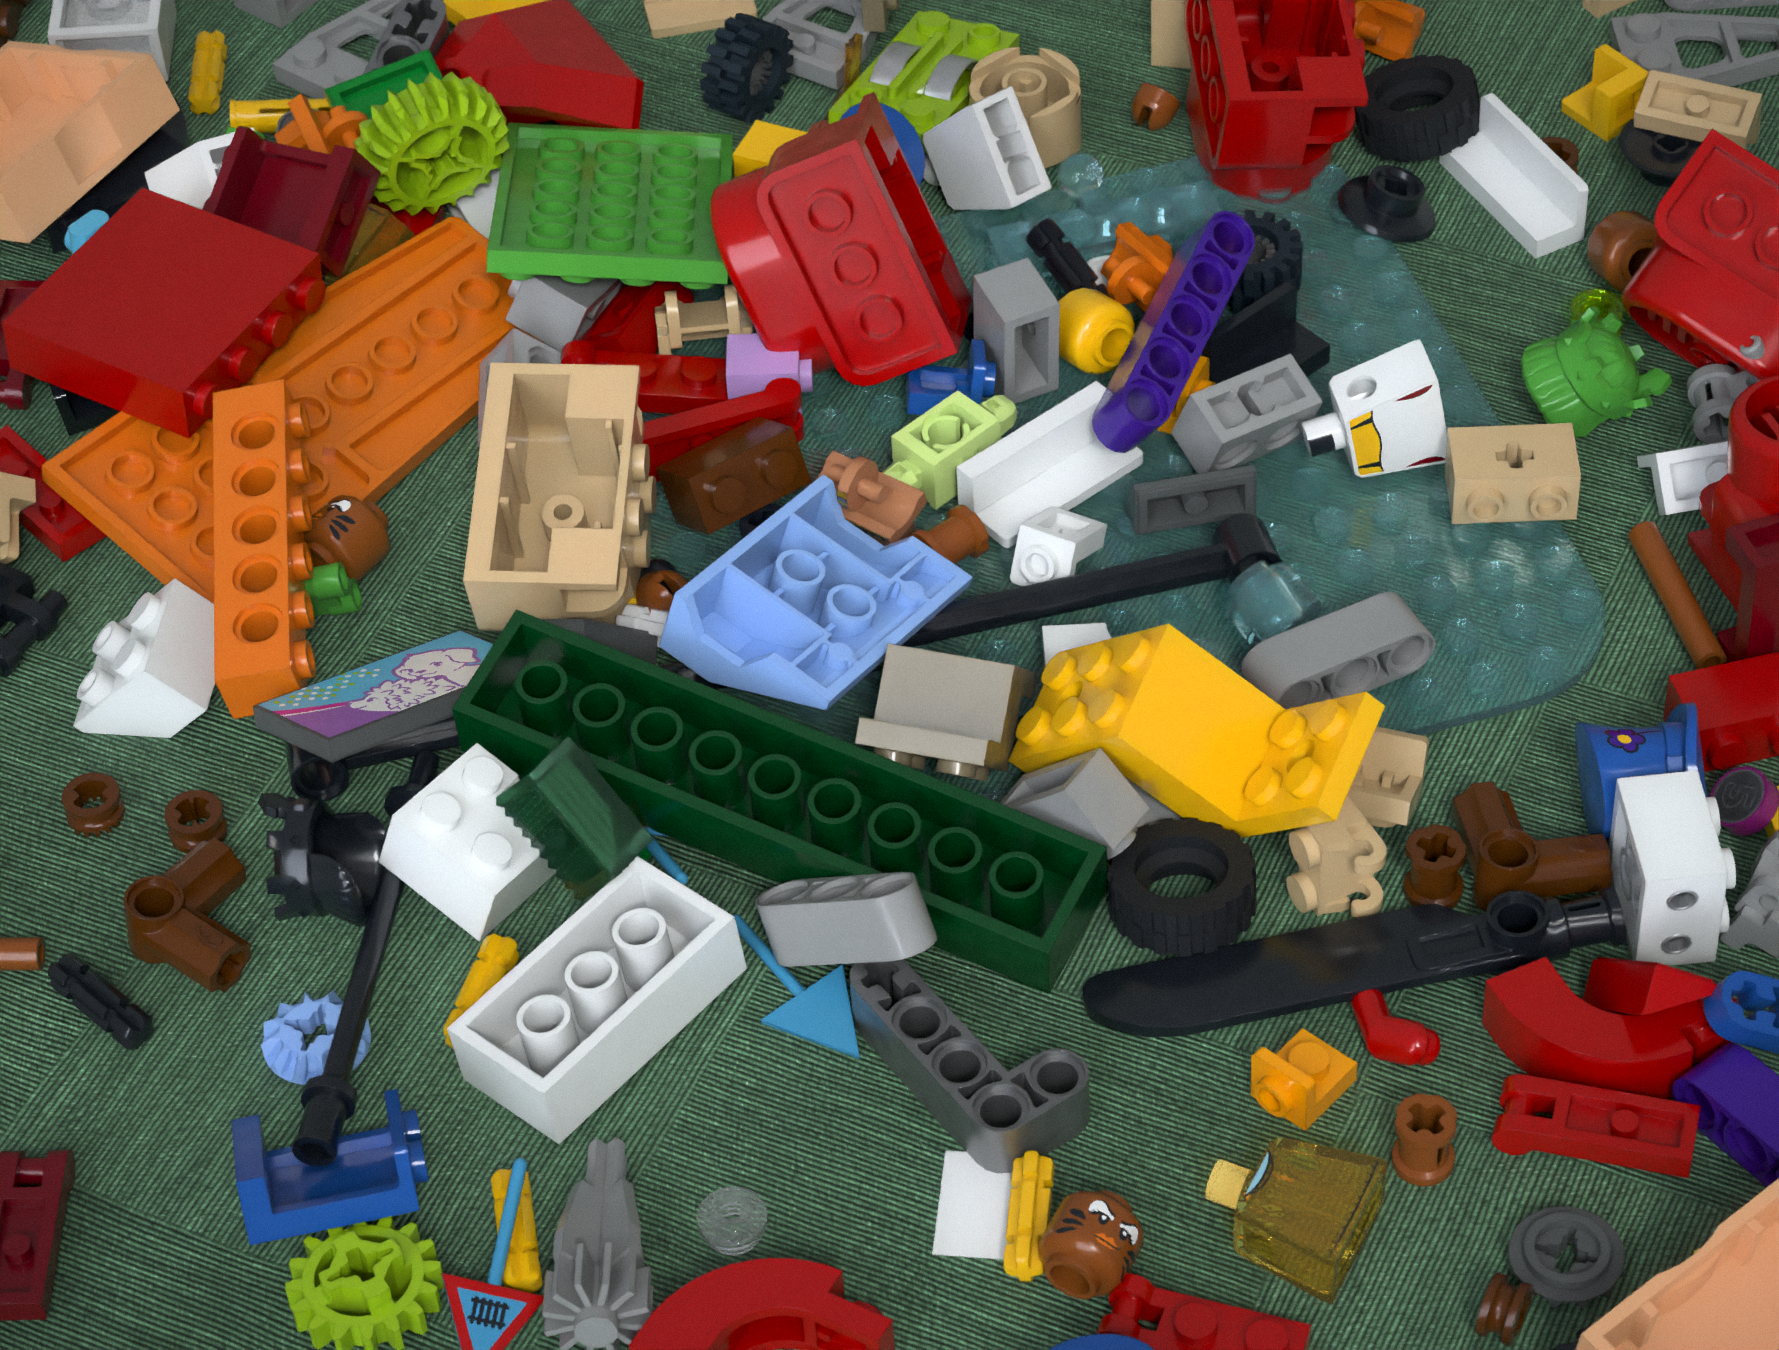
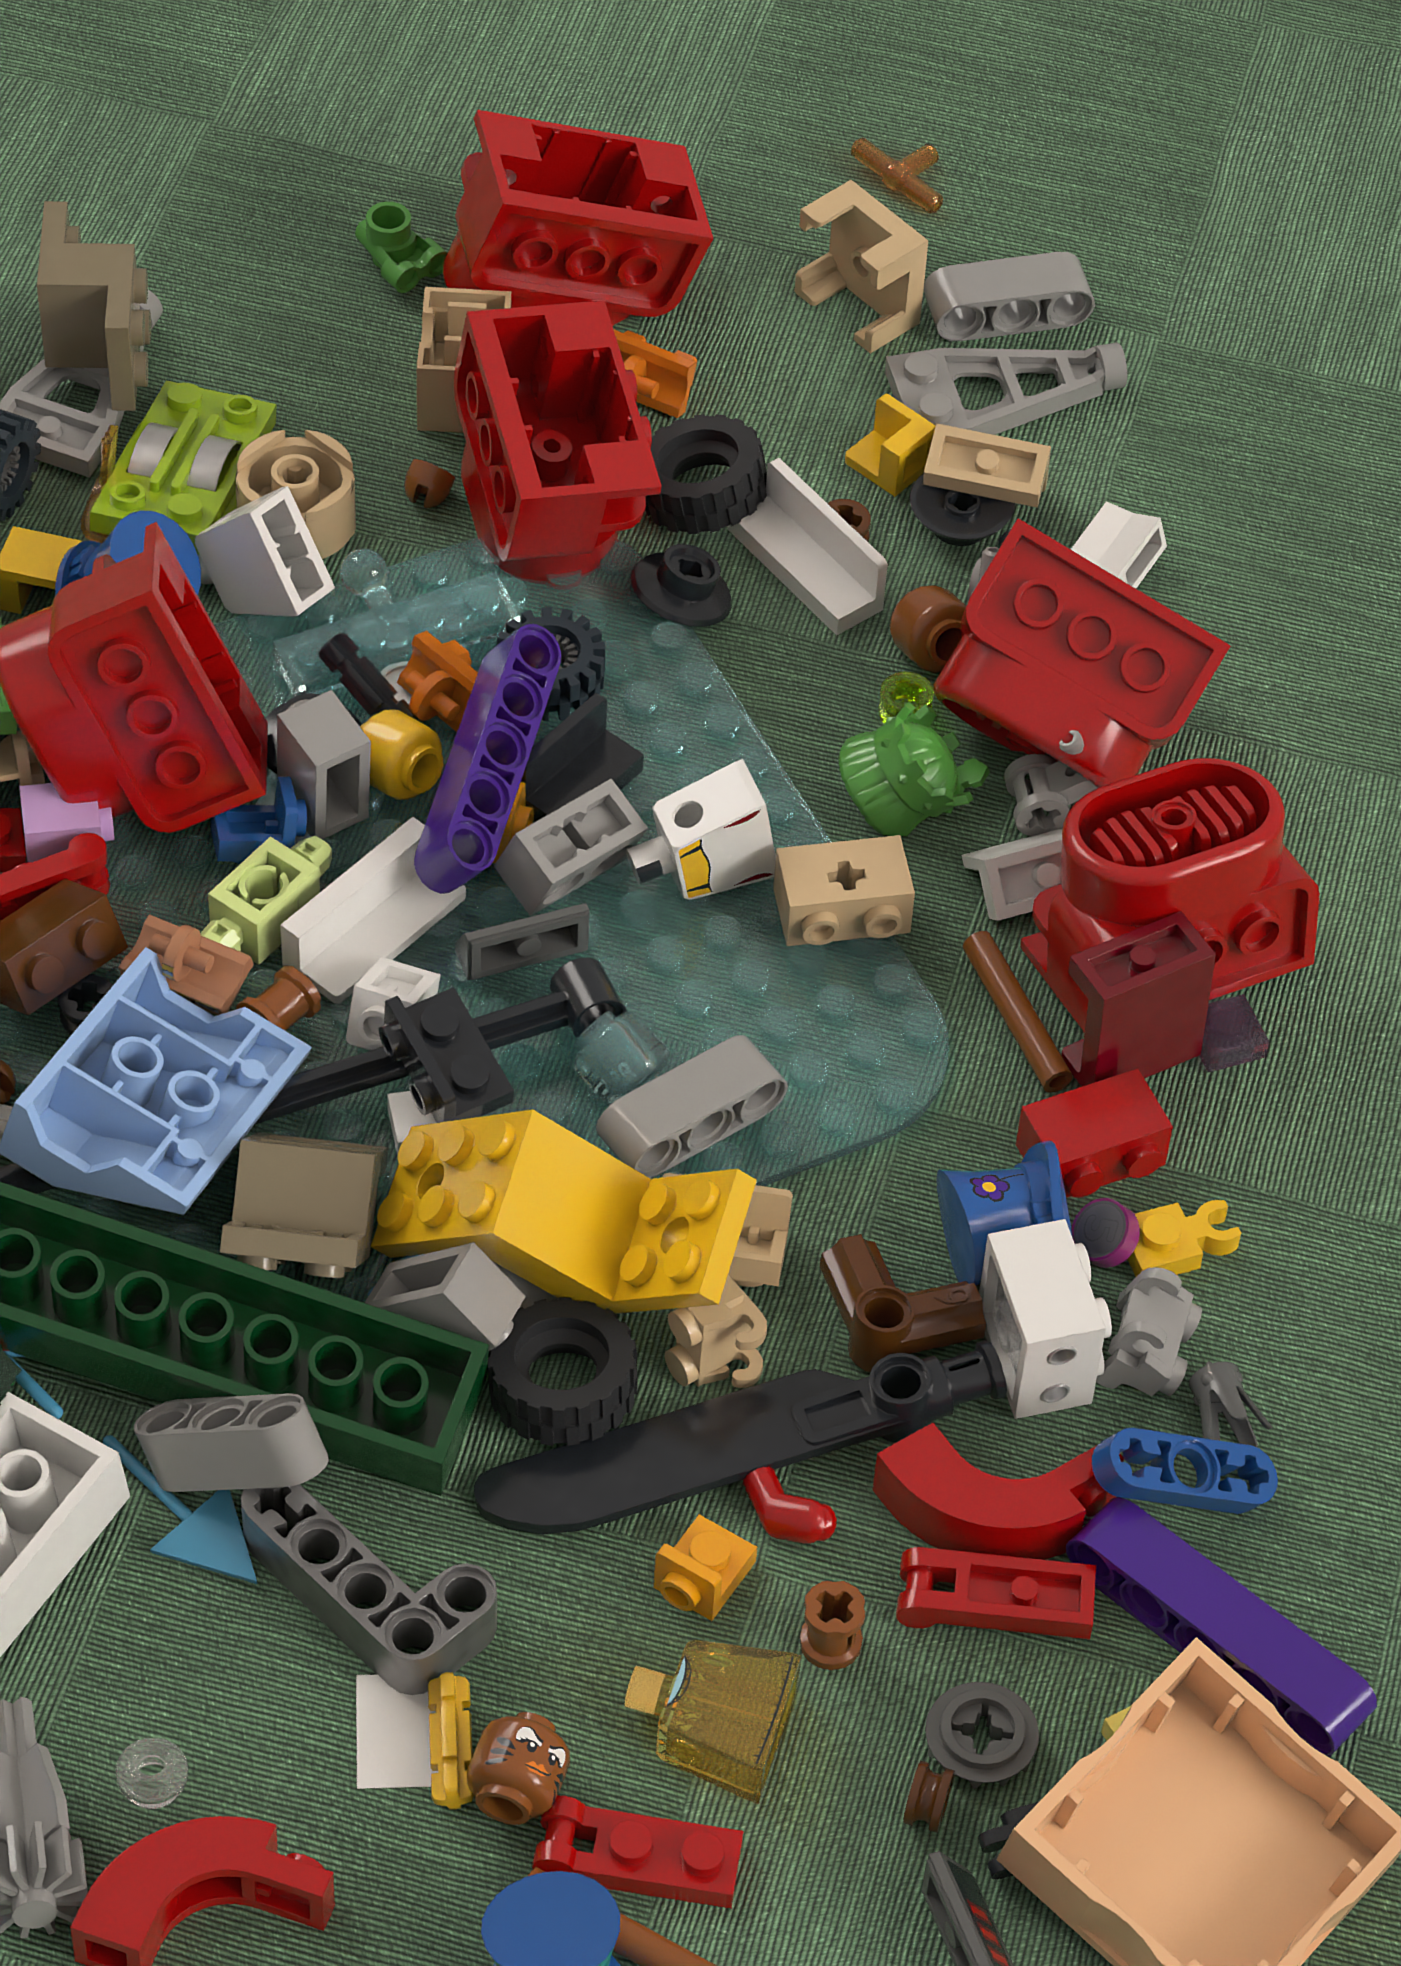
camera: 15 degrees left, 5 degrees up
reddish brown bush [1403,824,1467,909] -> none
red slope [1582,957,1717,1015] -> none
none -> black bracket [378,987,514,1123]

